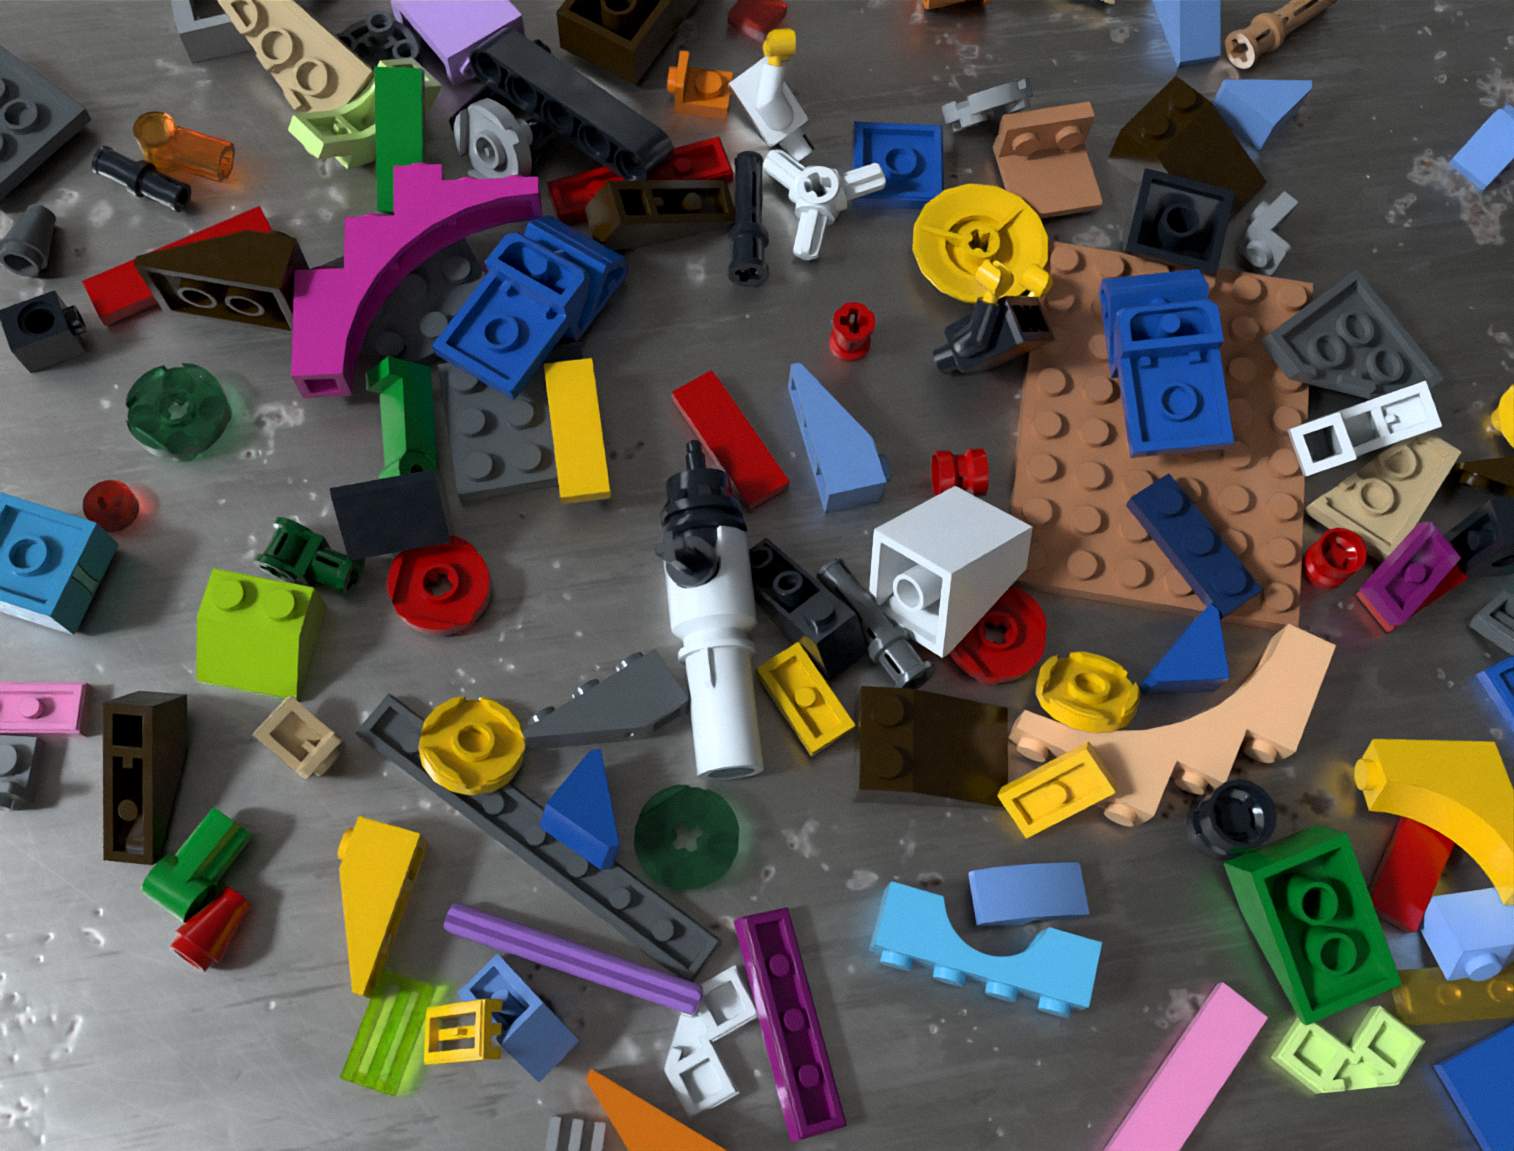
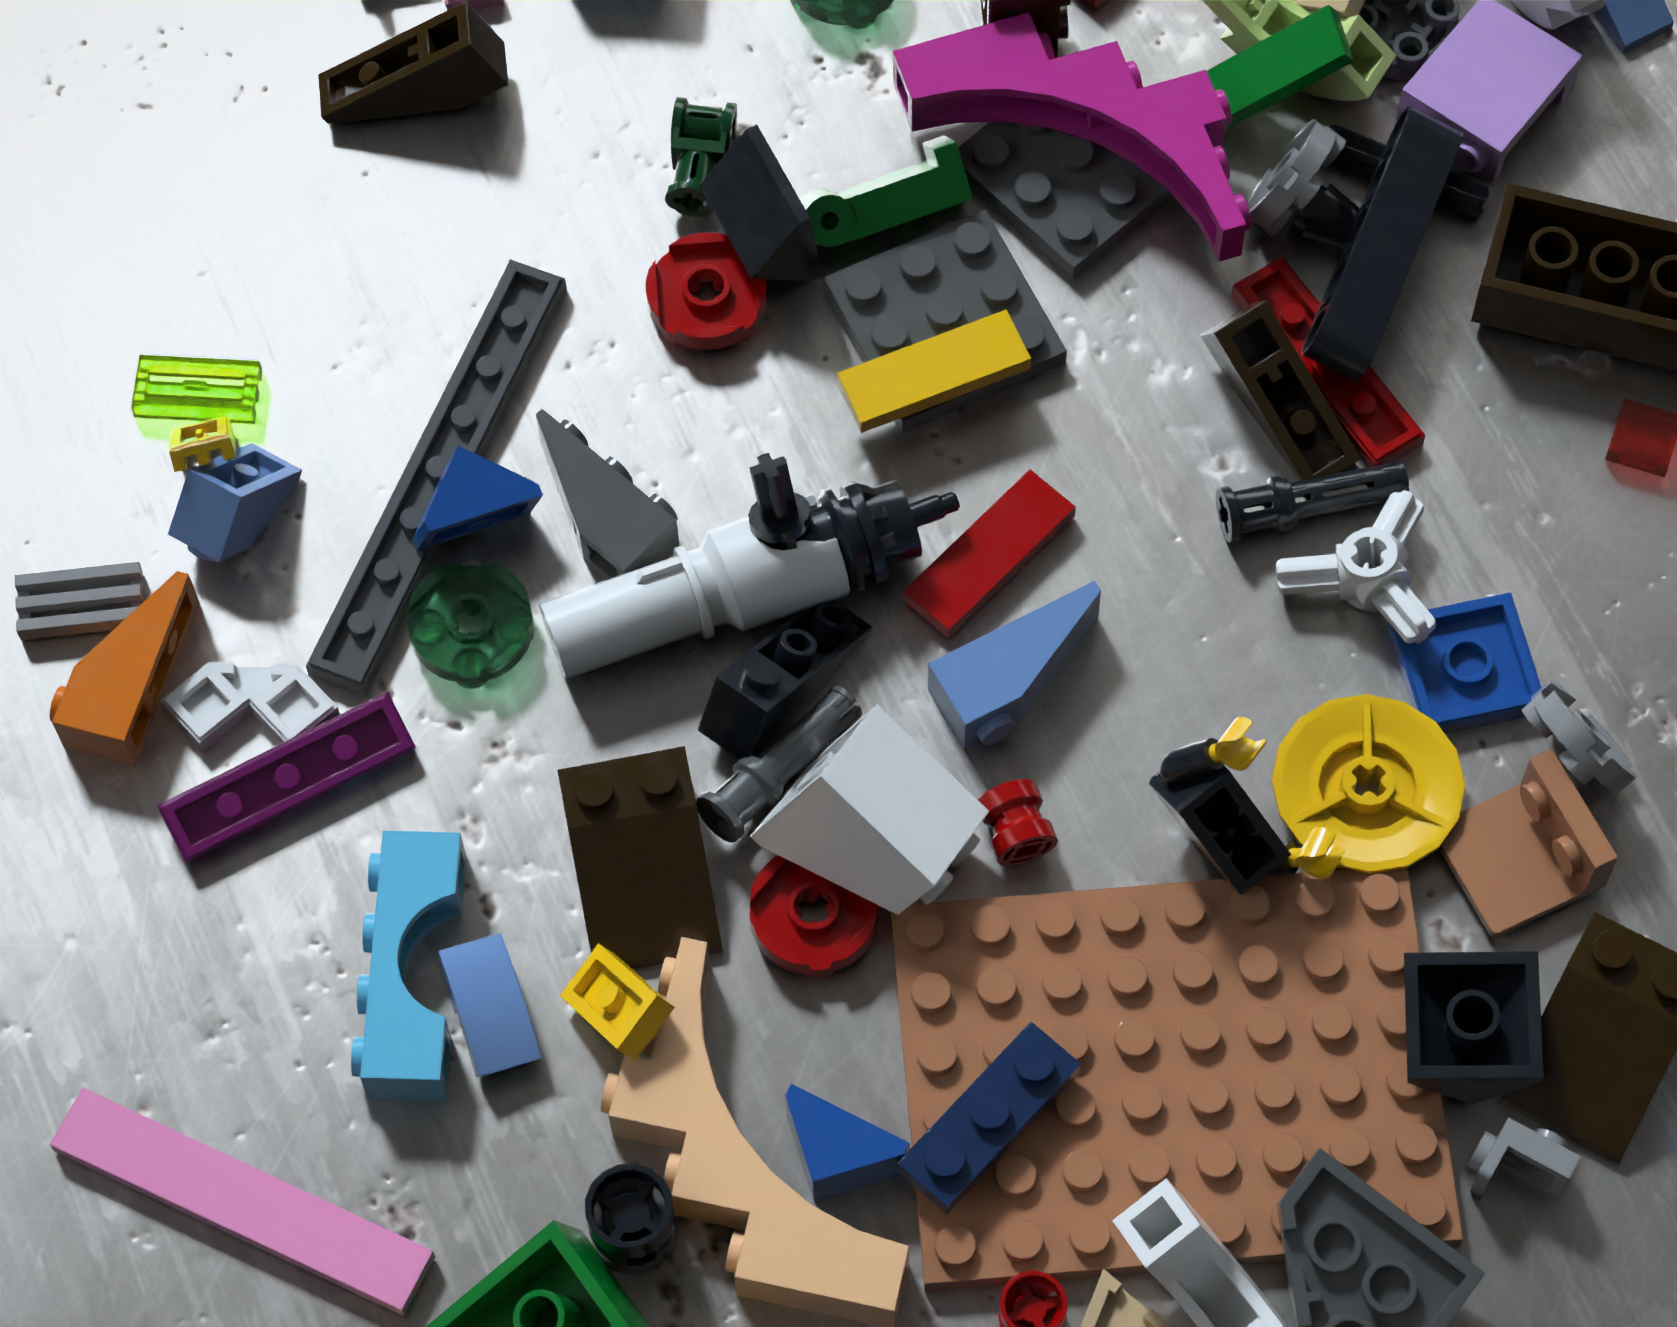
camera: 85 degrees right, 5 degrees down
green piece [141,807,254,923] -> none
red cone [169,886,252,973] -> none
lime slope [196,568,328,702] -> none
tan bracket [252,695,343,780] -> none
yellow slope [337,816,429,1000] -> none
yellow tile [418,696,525,796] -> none
blue piece [432,215,629,401] -> none
medium lavender axle [444,903,703,1015] -> none
orange bracket [667,50,733,120] -> none
white torso [728,28,815,162] -> none
yellow plate [755,642,856,757] -> none
red bush [829,302,876,362] -> none
yellow tile [1035,651,1140,733] -> none
blue piece [1098,269,1234,458] -> none

